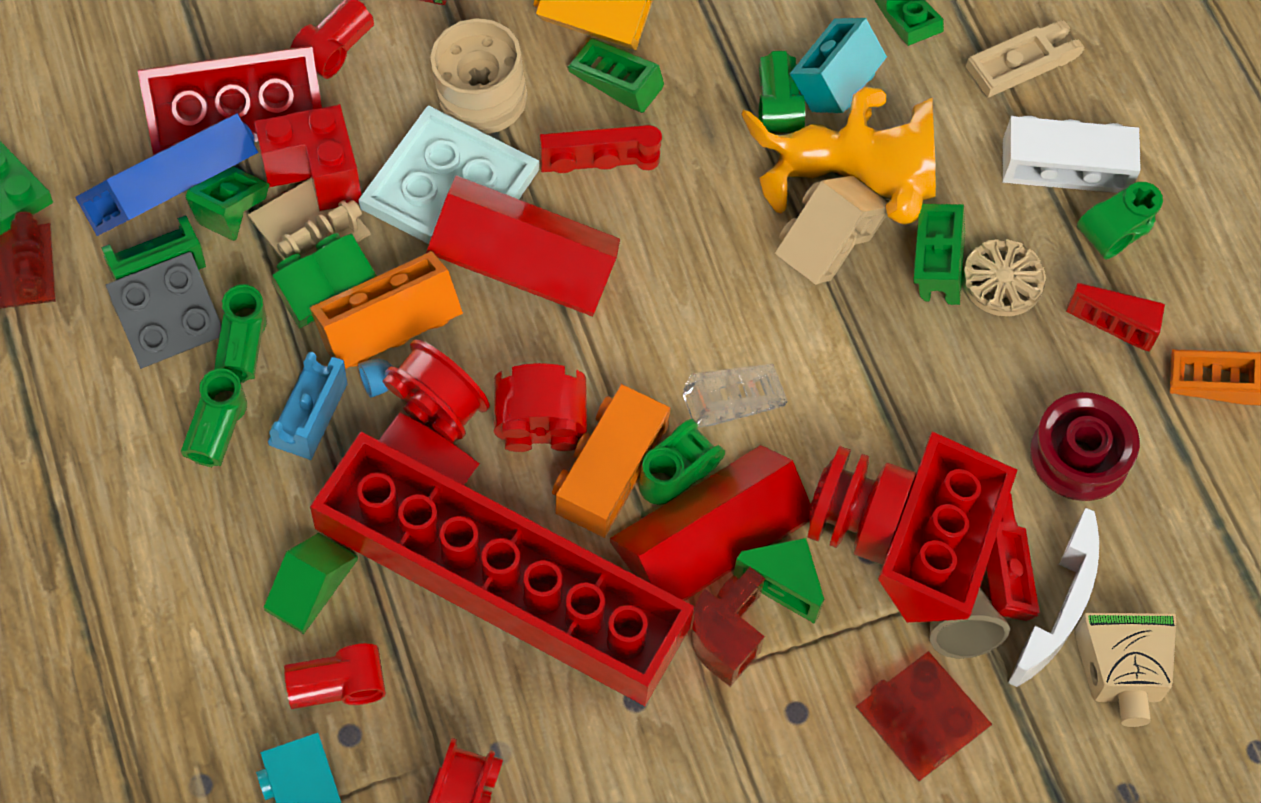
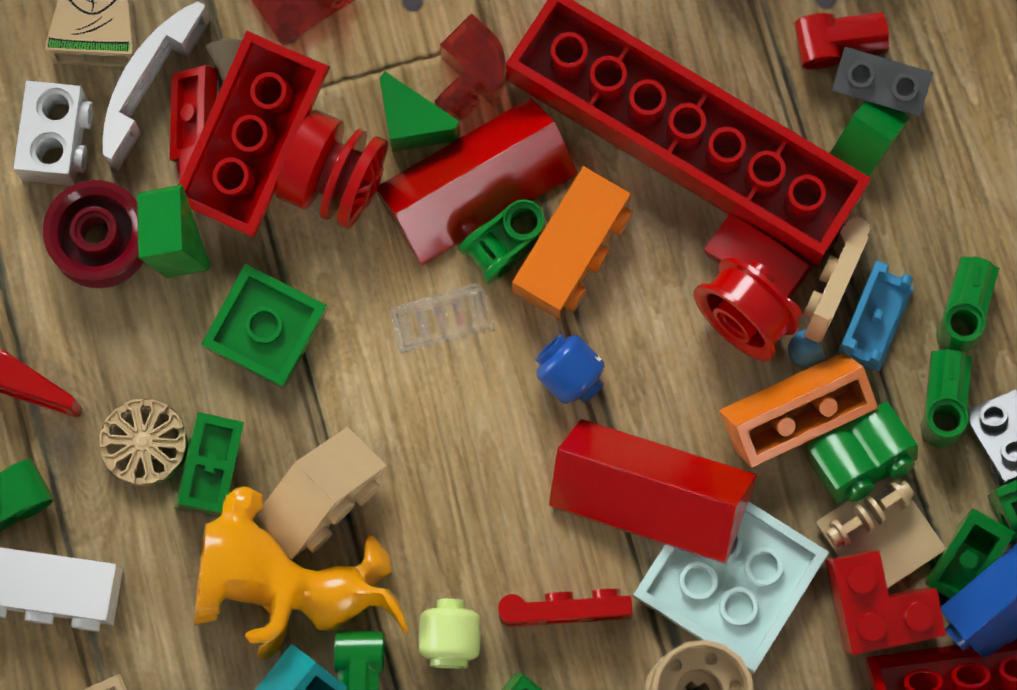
camera: 170 degrees left, 15 degrees up
red brick [494,363,587,452] -> none
none -> white brick [13,81,93,186]
none -> green slope [137,184,211,278]
none -> green plate [201,264,328,389]
none -> yellowish green head [418,599,481,669]
none -> blue head [535,334,605,404]
none -> tan hinge [803,216,871,343]
none -> dark grey hinge [832,47,933,117]

